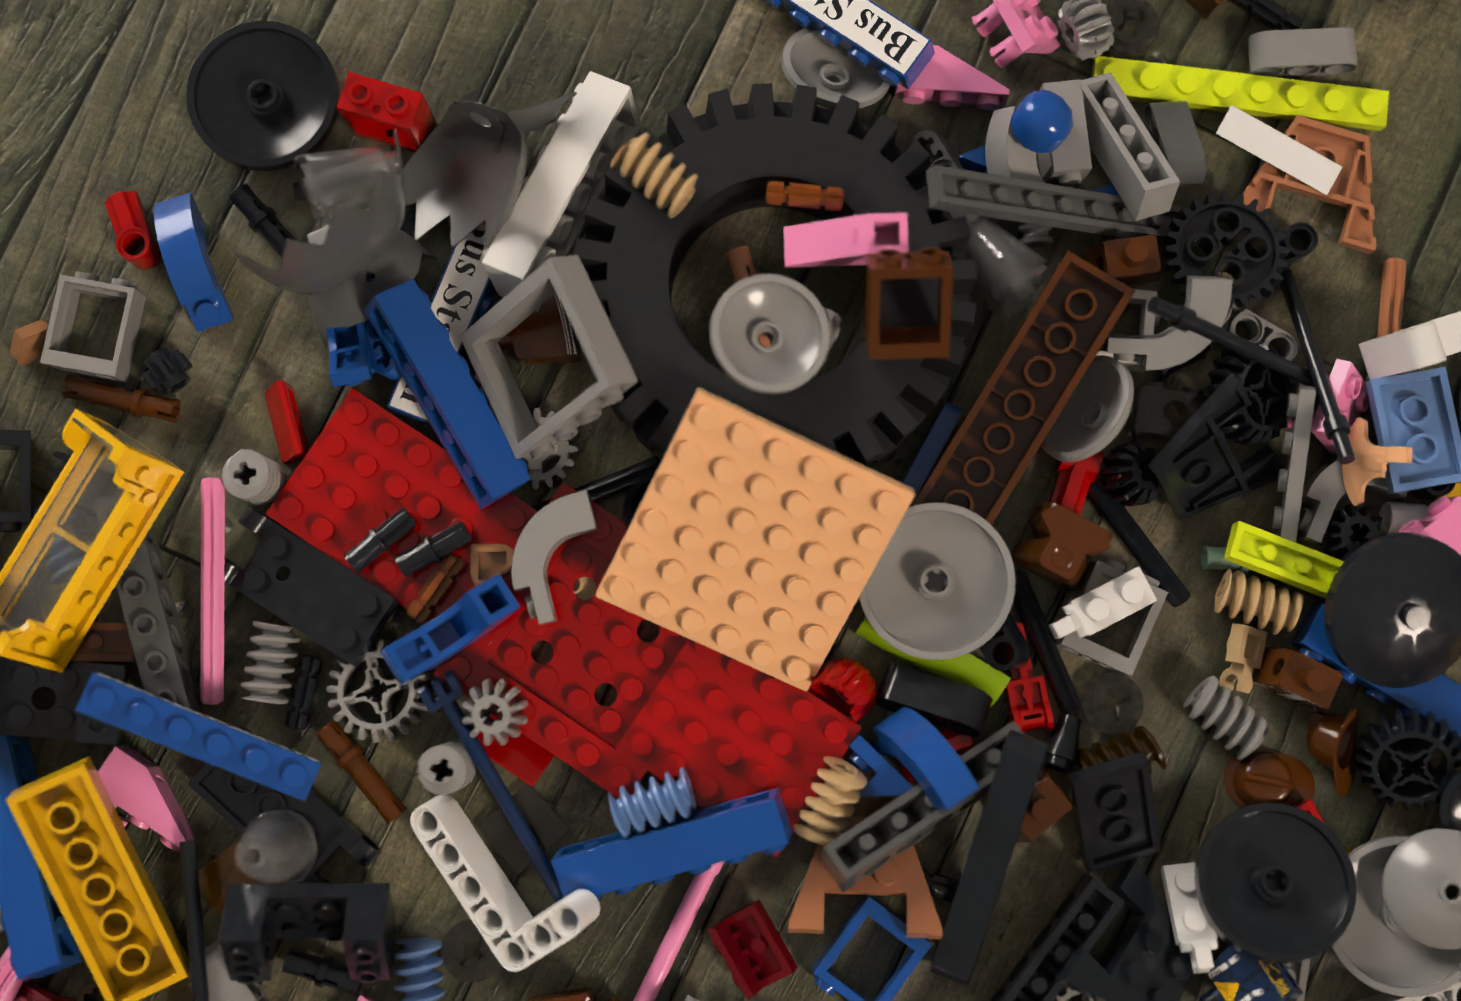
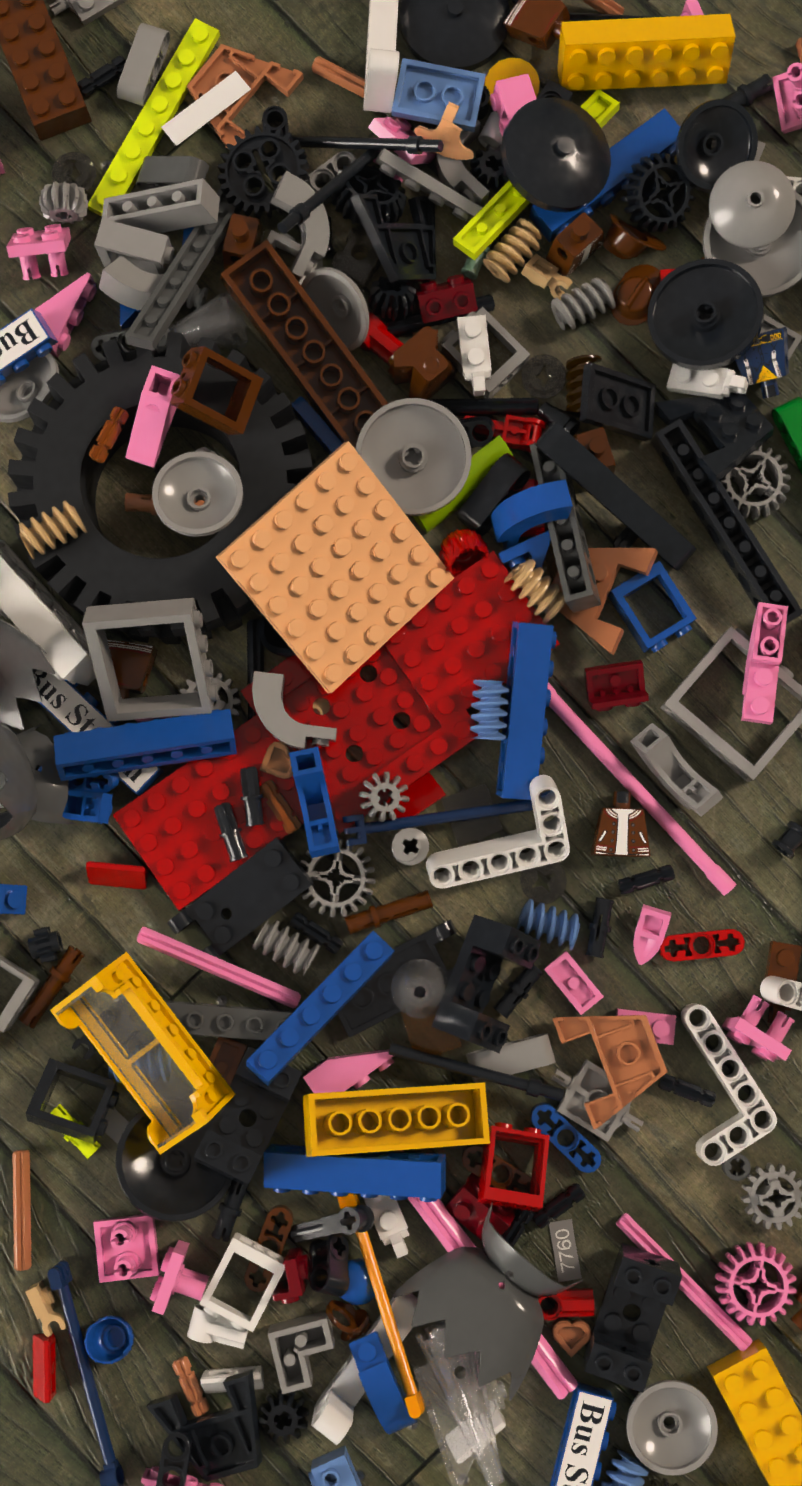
camera: 65 degrees left, 0 degrees up
light grey piece [222,449,287,505] -> none
blue hair [1010,90,1073,153] -> none
none -> dark red bracket [416,275,478,323]

